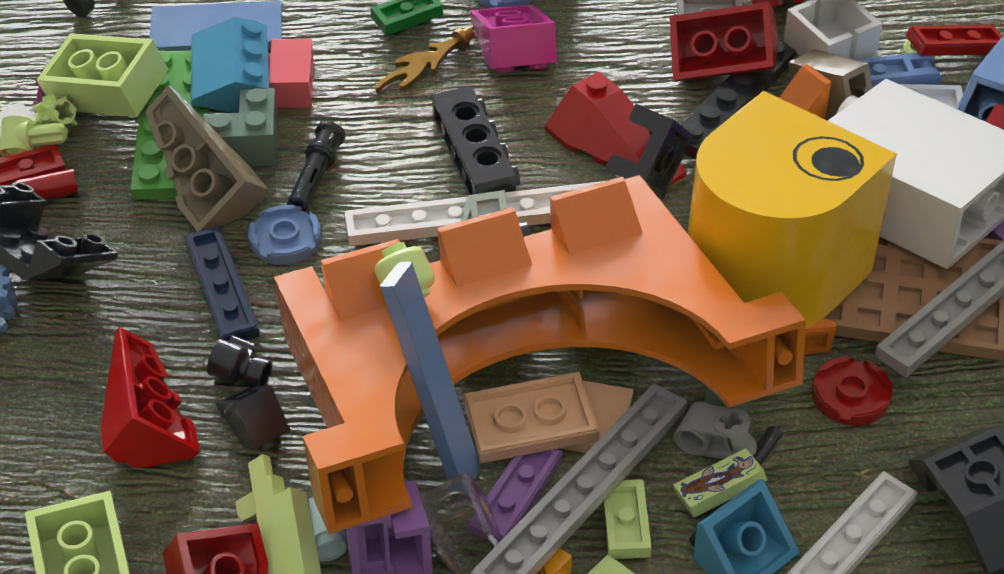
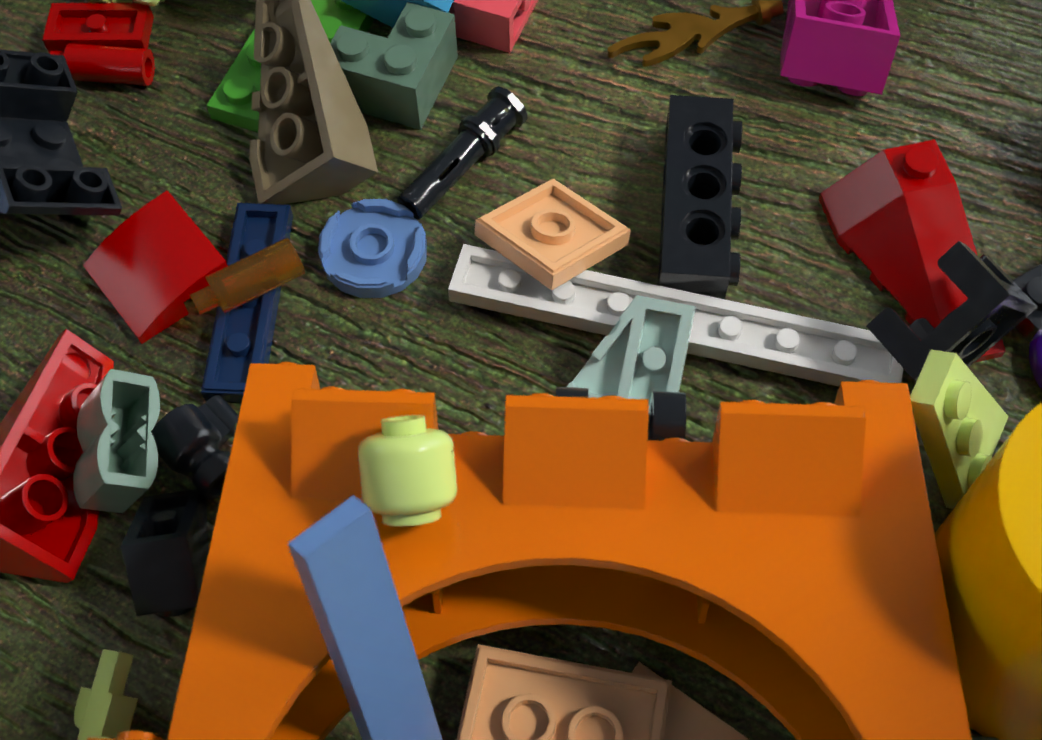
camera: 25 degrees right, 15 degrees up
none -> sand green brick [73,369,160,514]
none -> red slope [83,190,231,344]
none -> clear orange cylinder [190,237,305,315]
none -> light nougat tile [475,179,631,291]
none -> yellowish green wing [910,350,1009,509]

